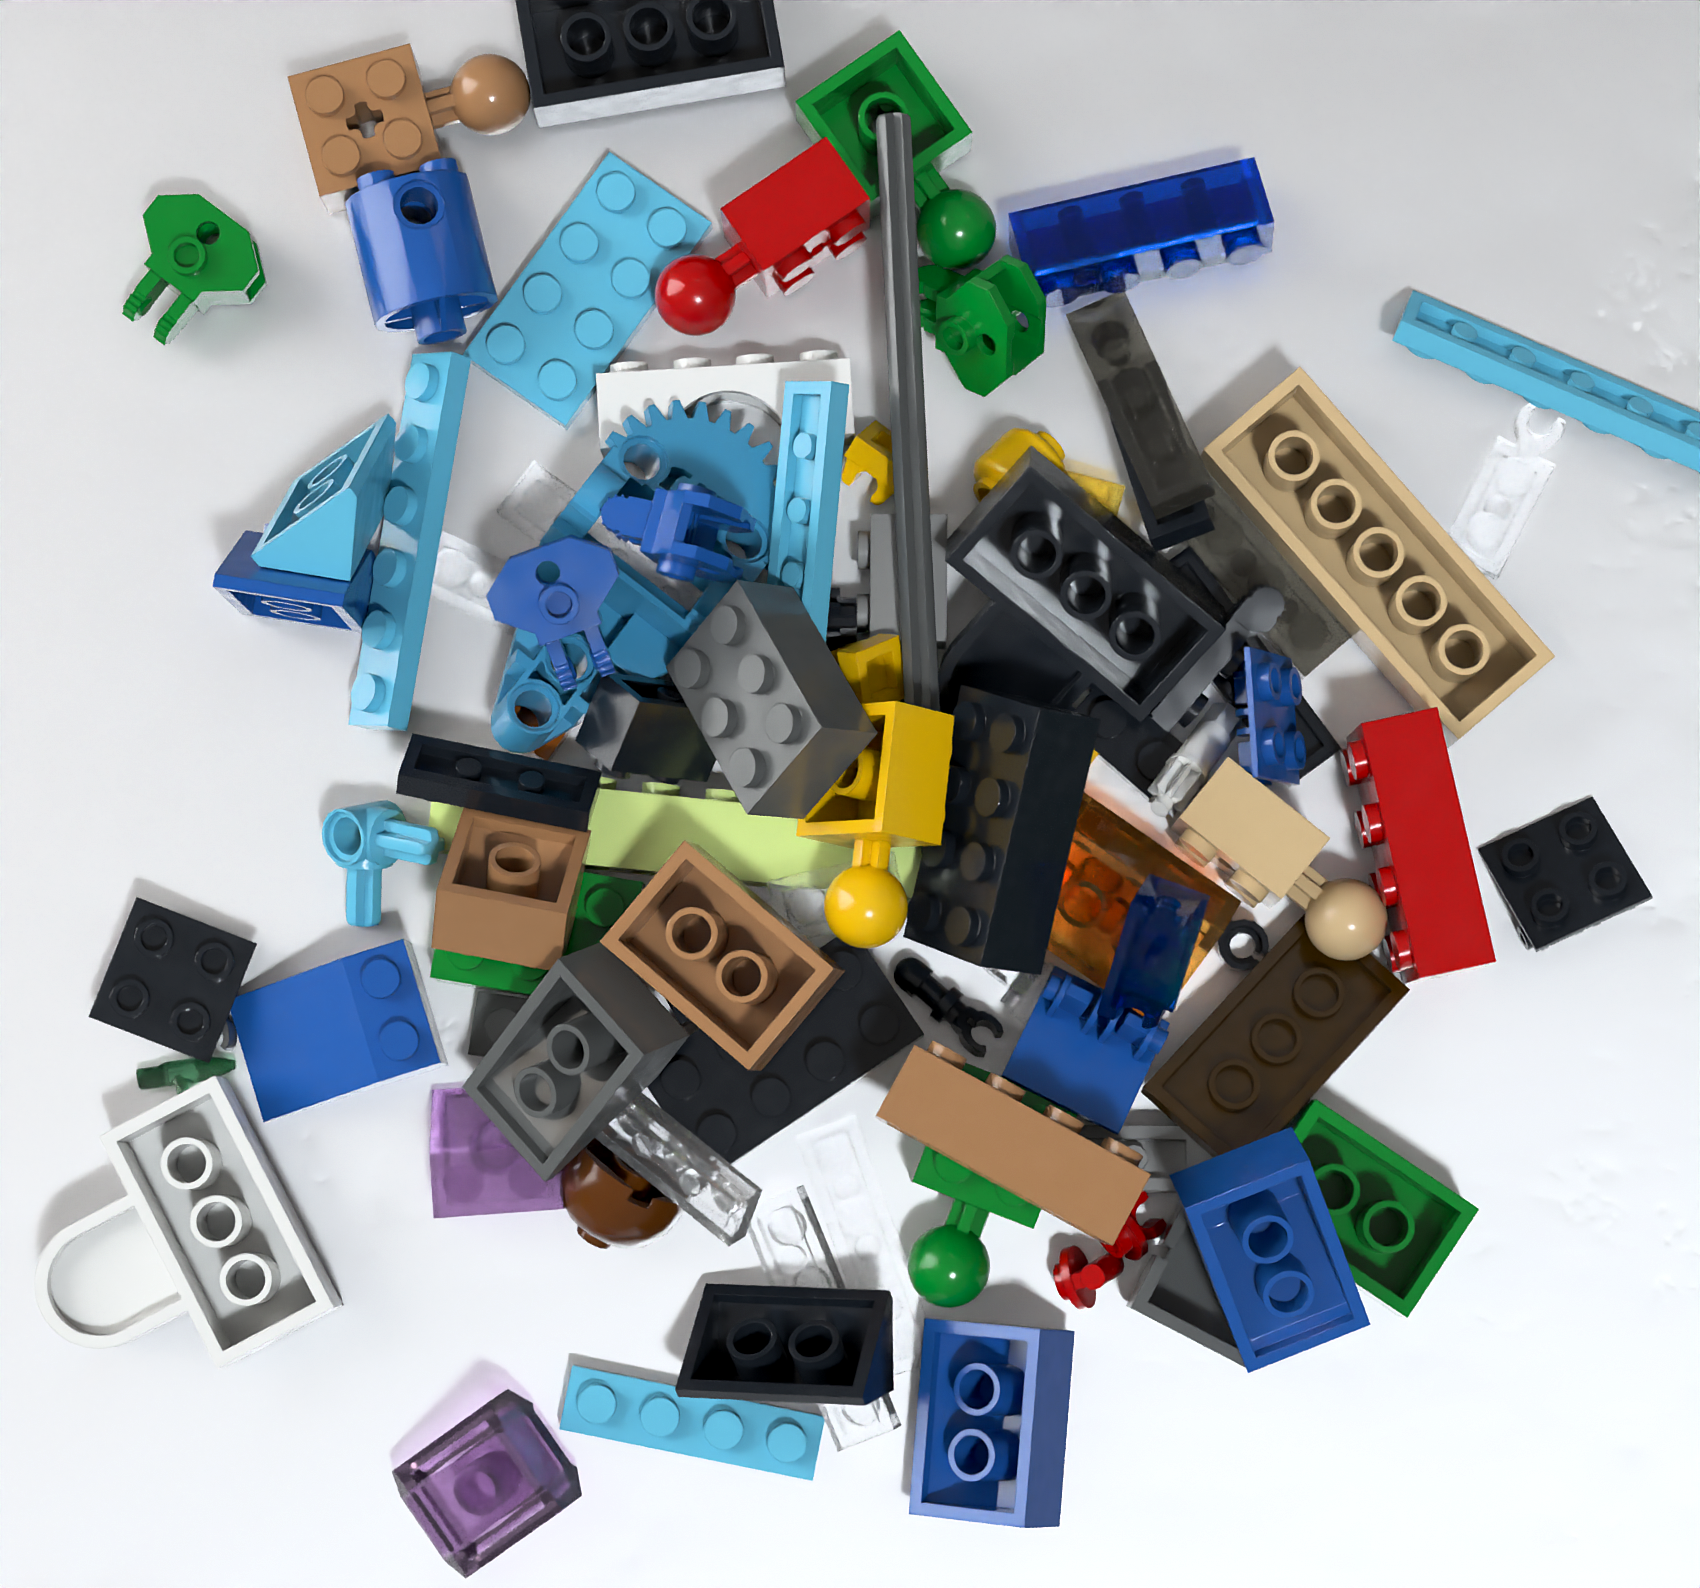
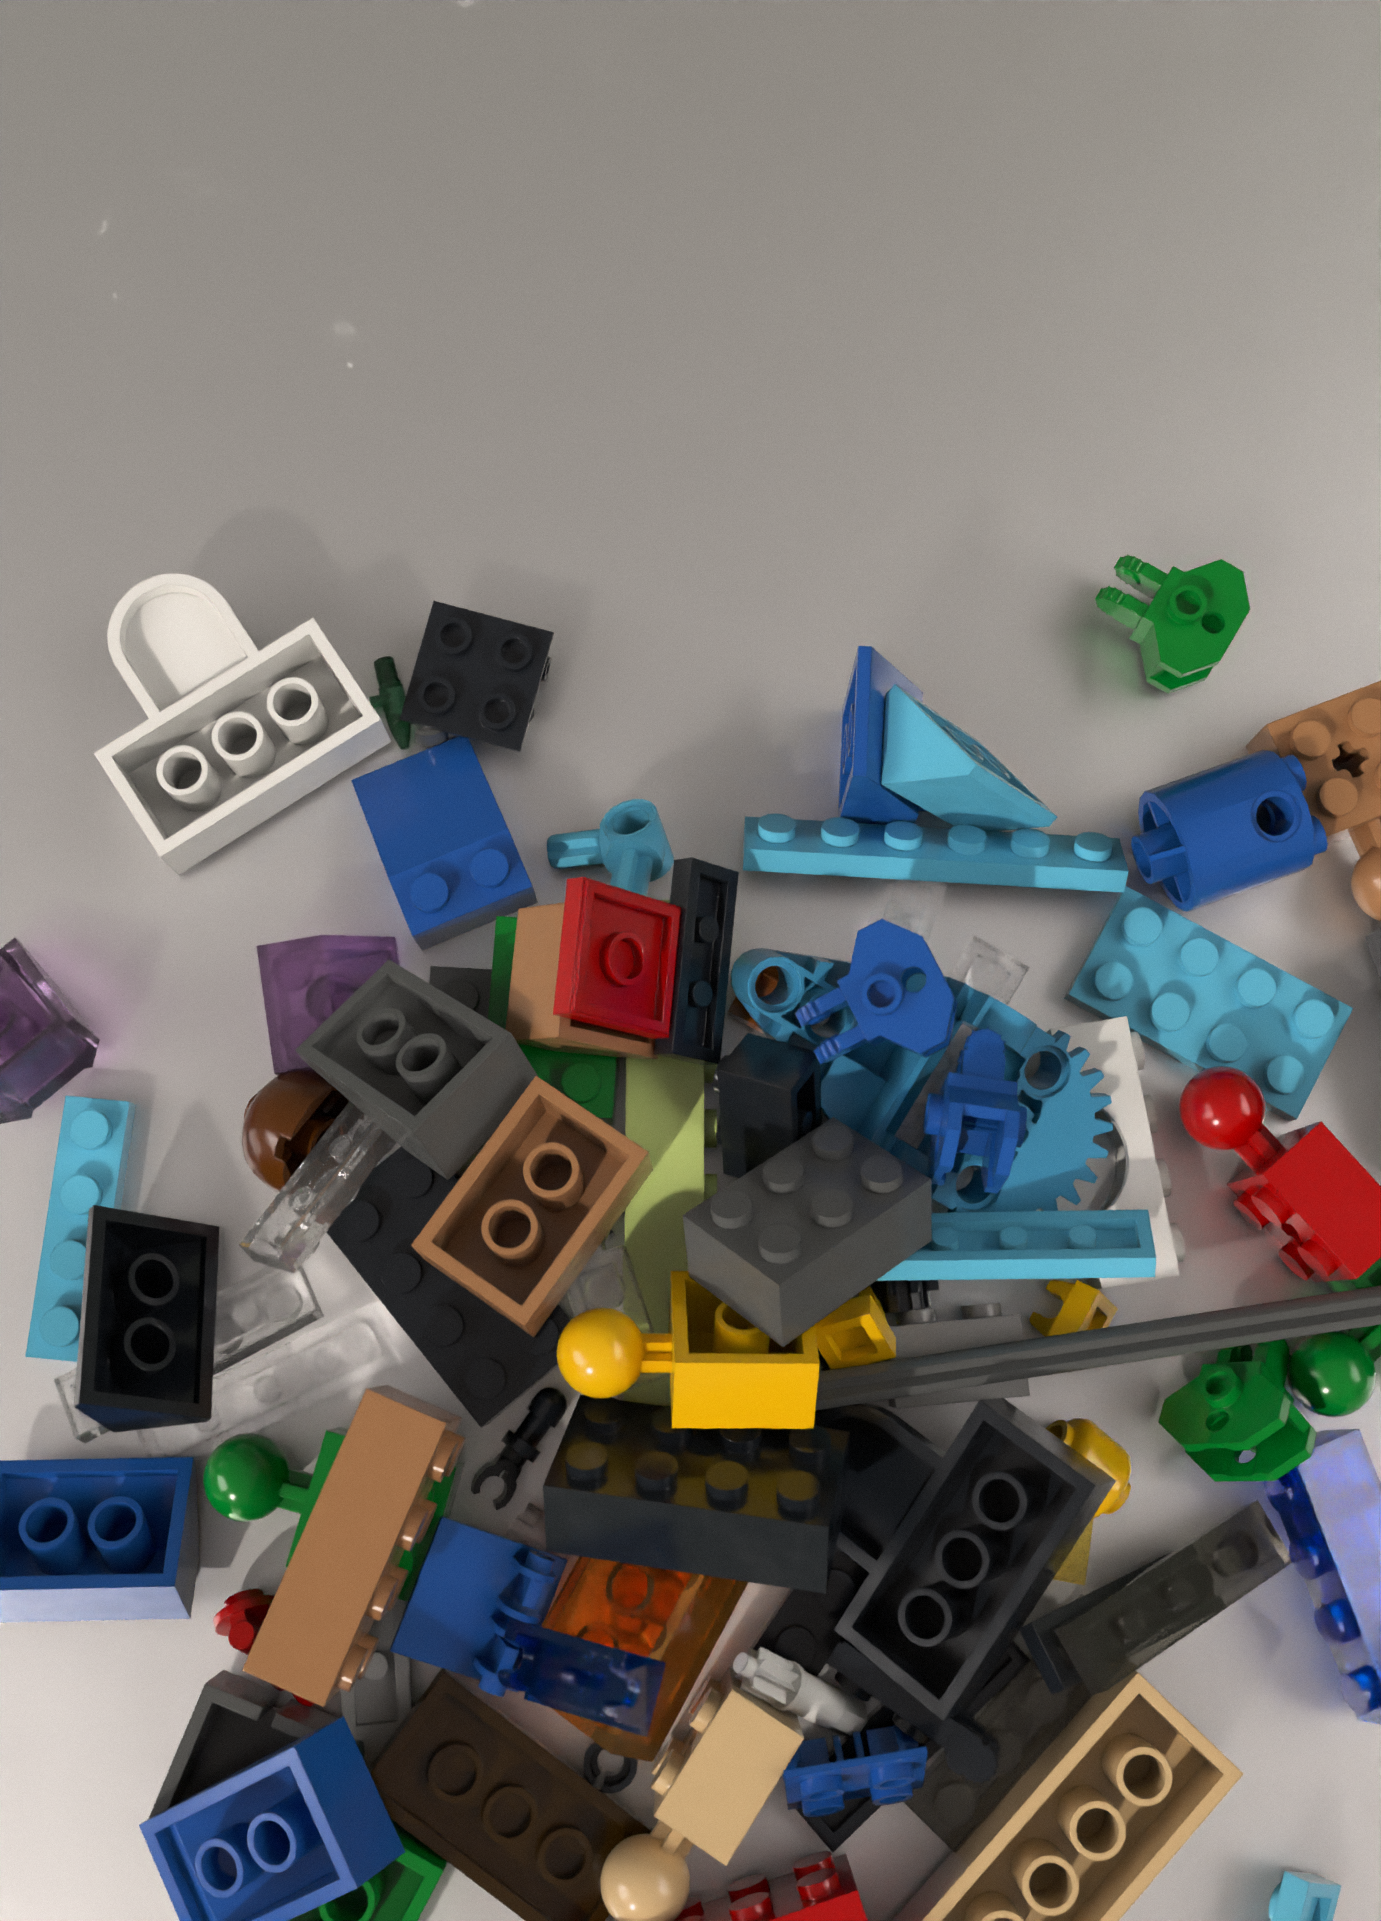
camera: 80 degrees right, 5 degrees down
none -> red tile [553,877,681,1039]

